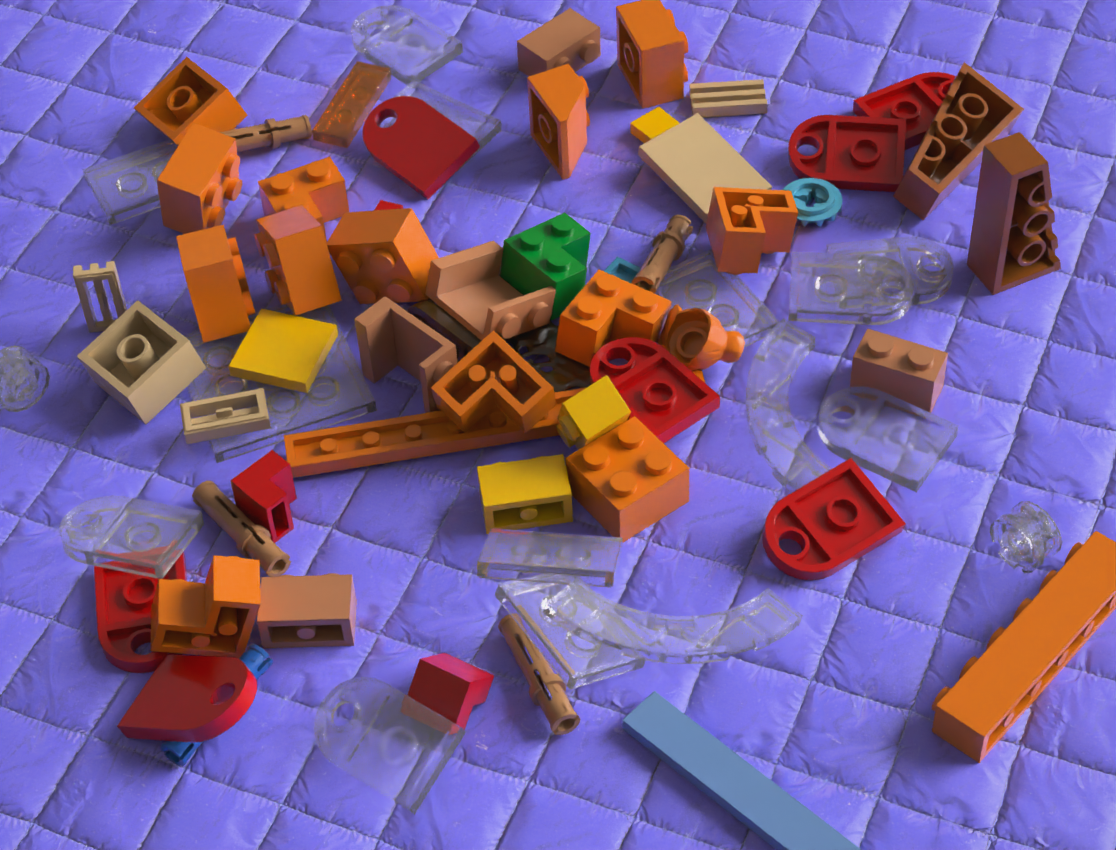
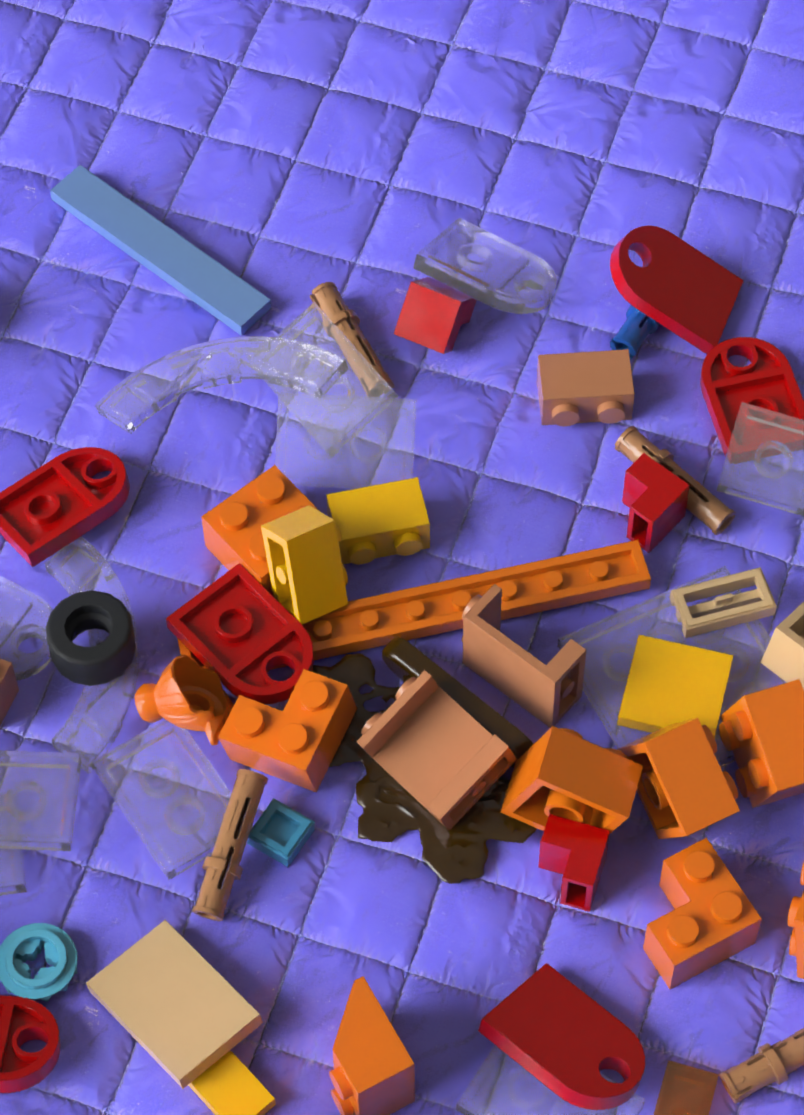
camera: 175 degrees right, 10 degrees up
orange brick [151,555,260,659] -> none
orange brick [431,330,556,433] -> none
green brick [500,213,591,320] -> none
orange brick [706,187,798,275] -> none
none -> black tyre [46,590,136,686]

